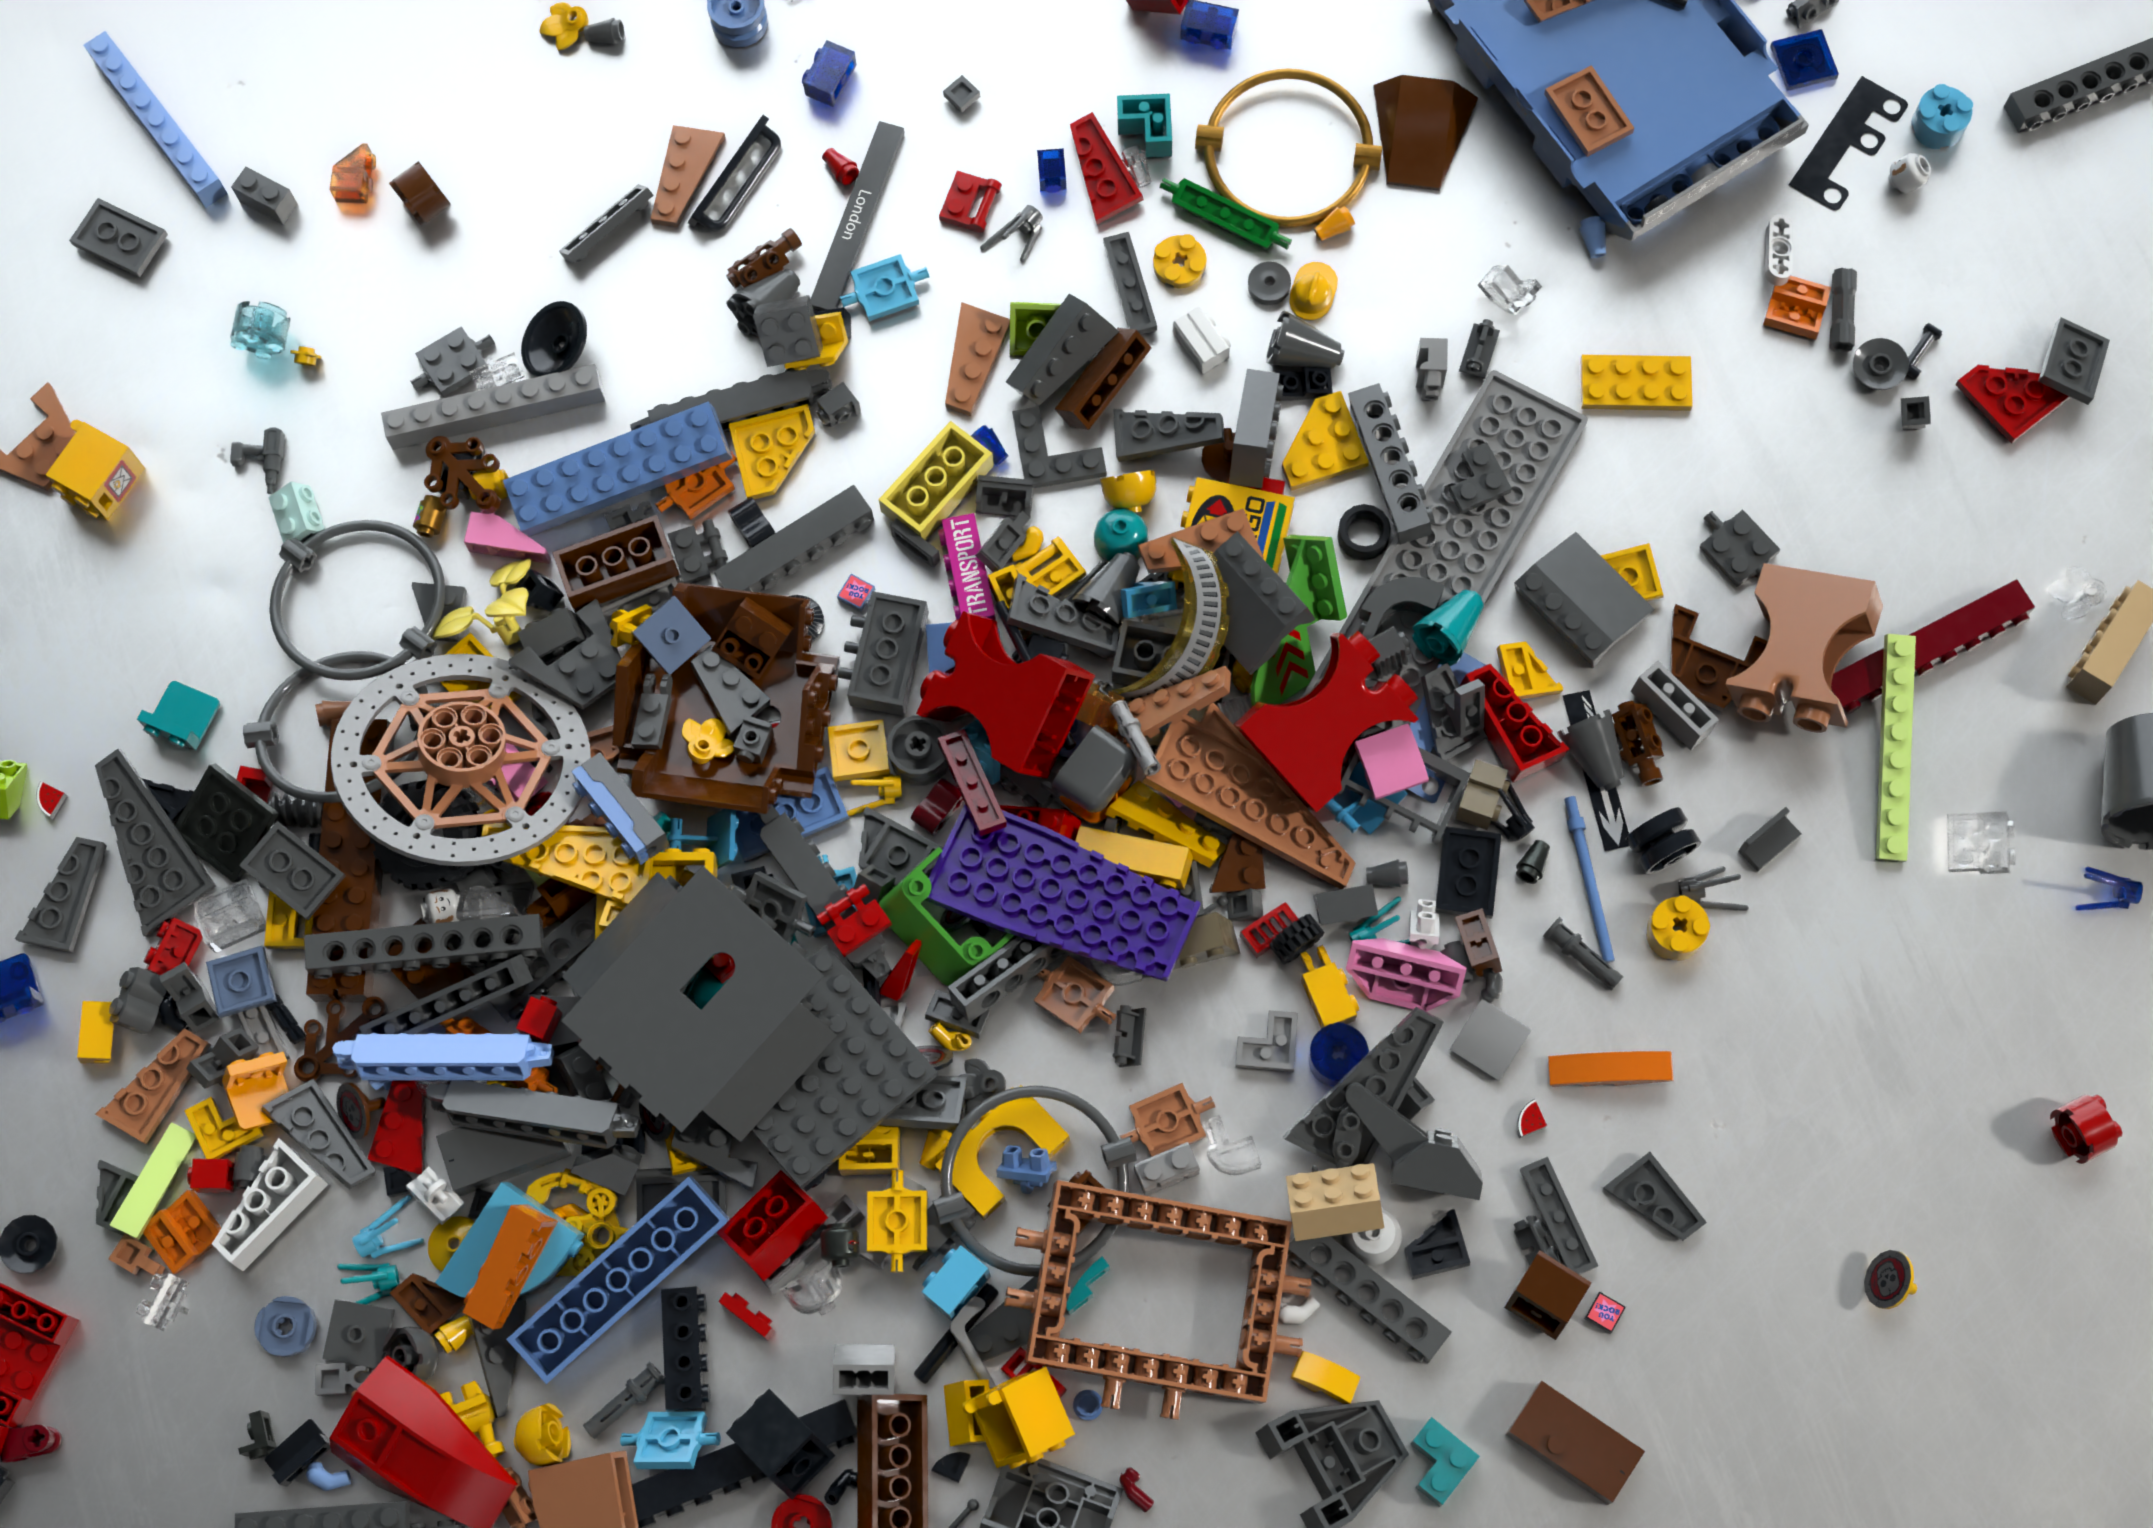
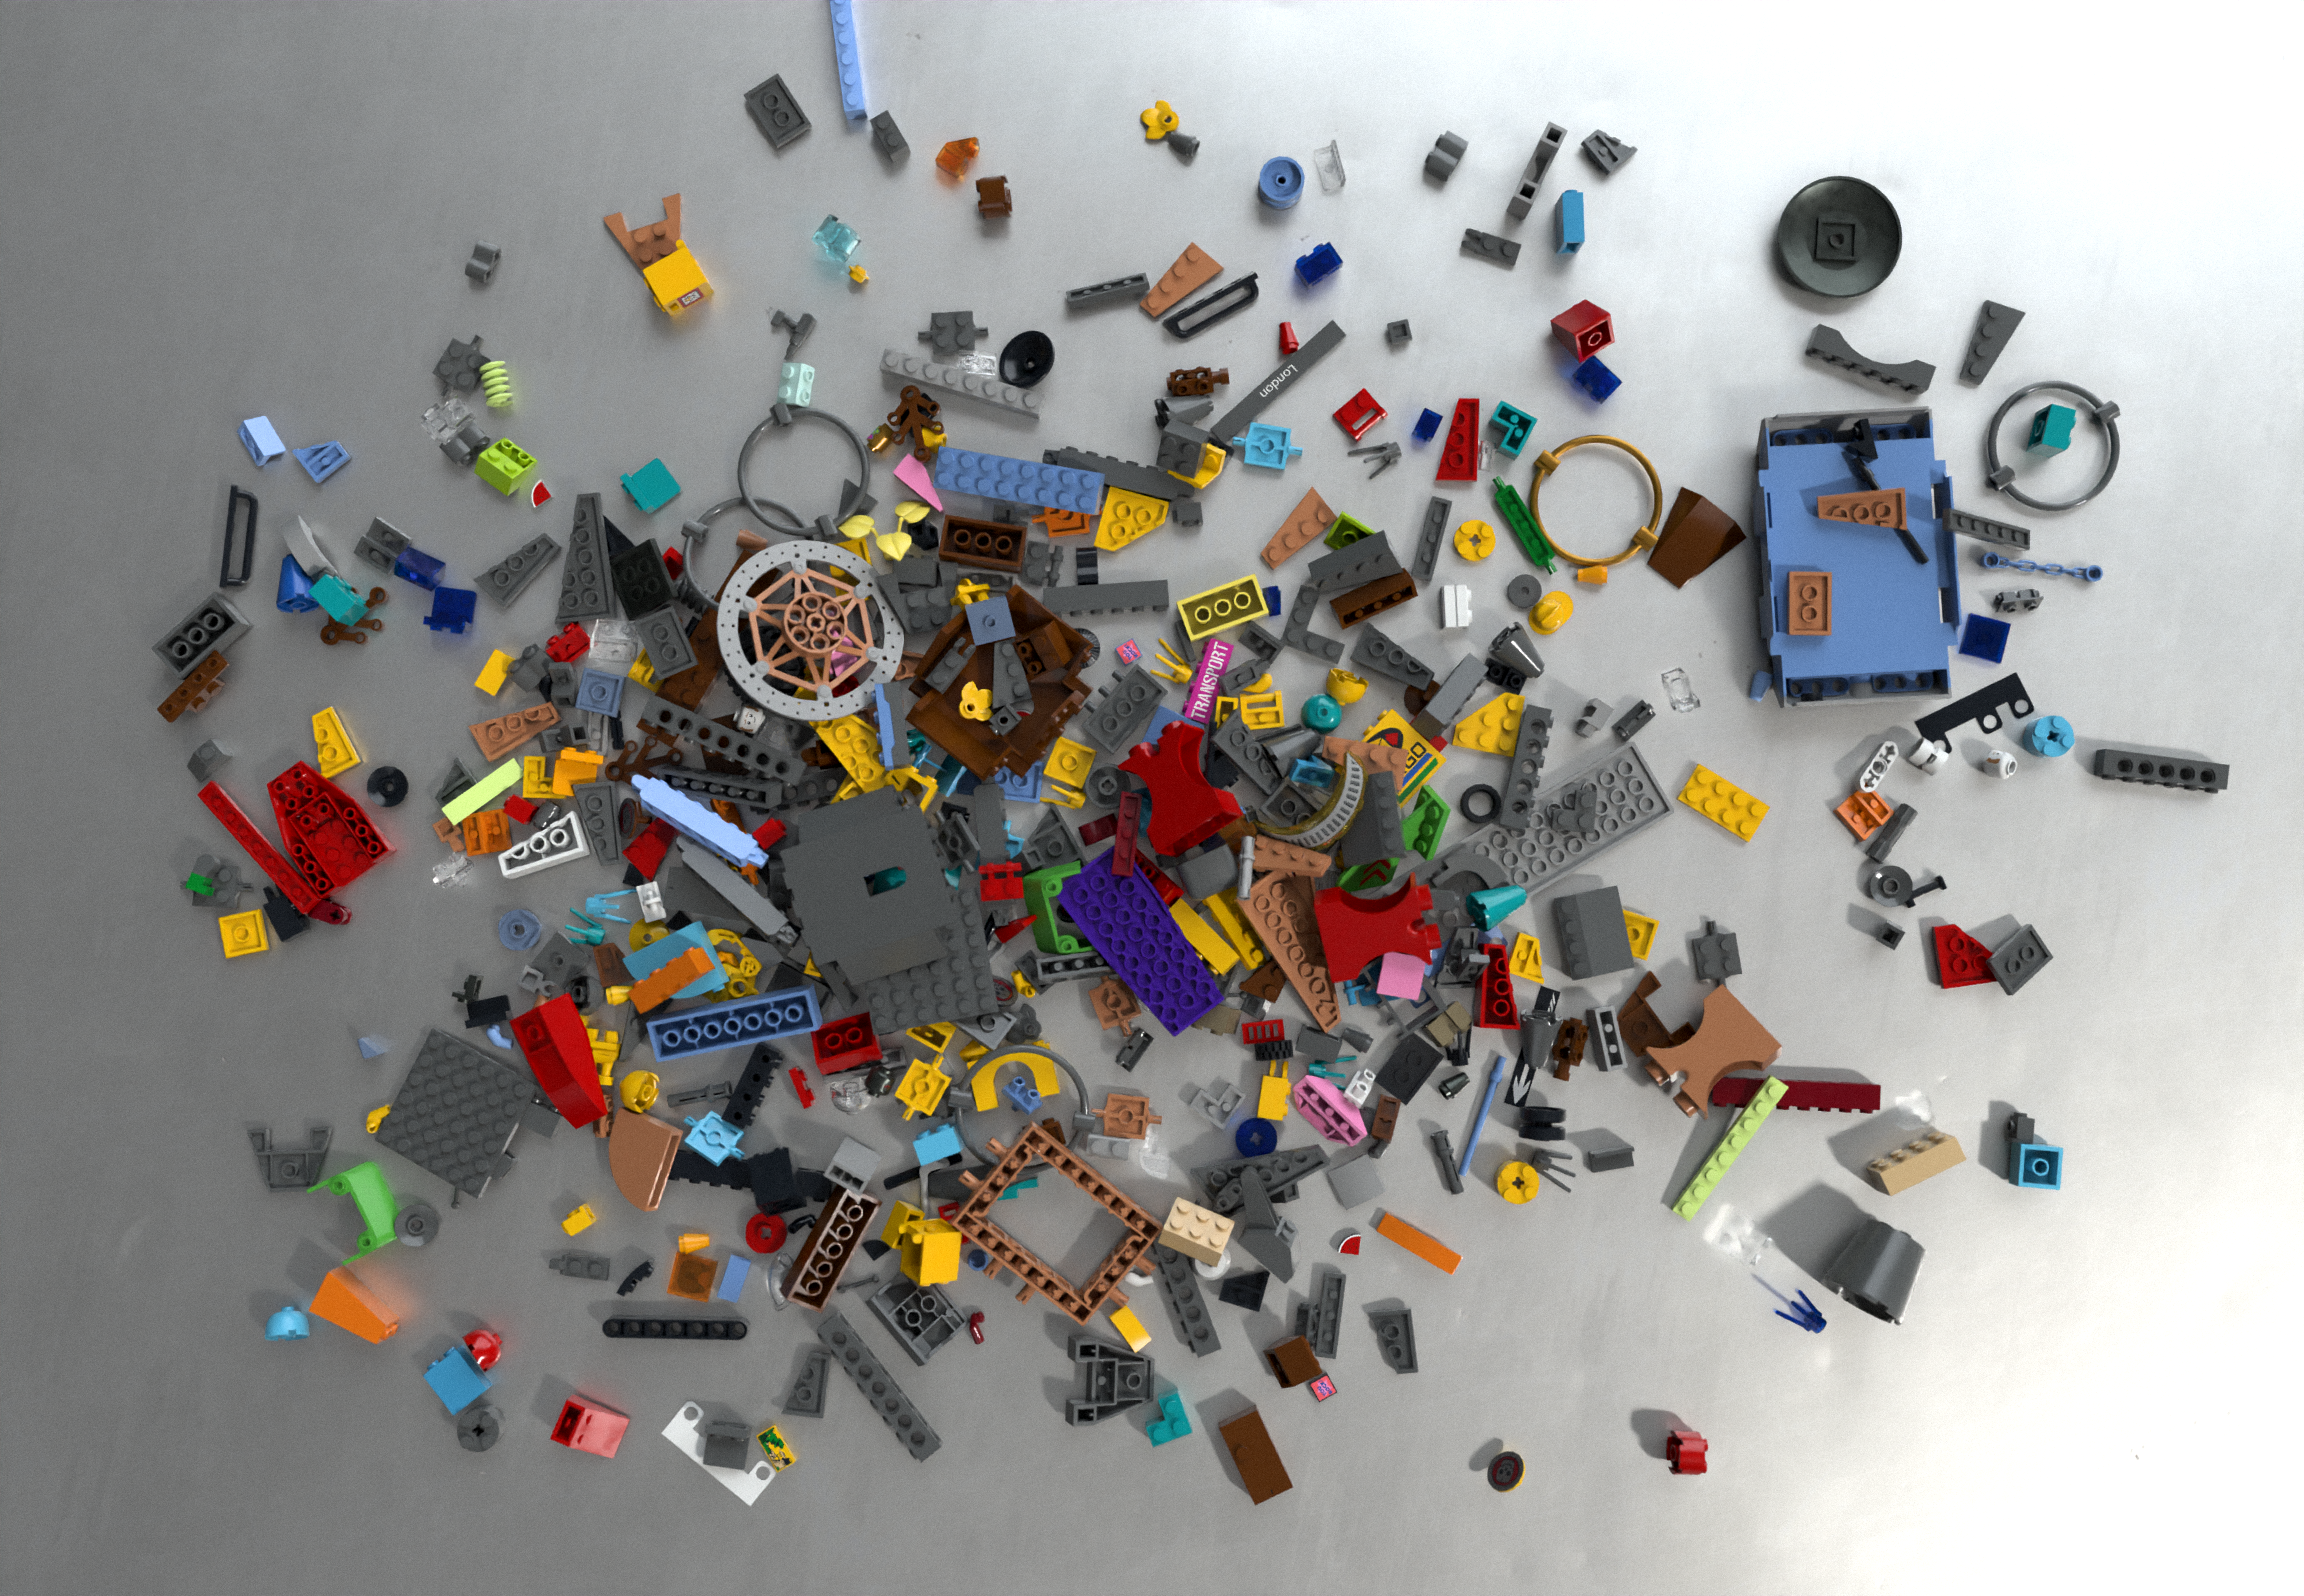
camera: 25 degrees right, 15 degrees up
none -> yellow plant [1150,638,1193,685]
none -> white wheel [1907,737,1948,776]

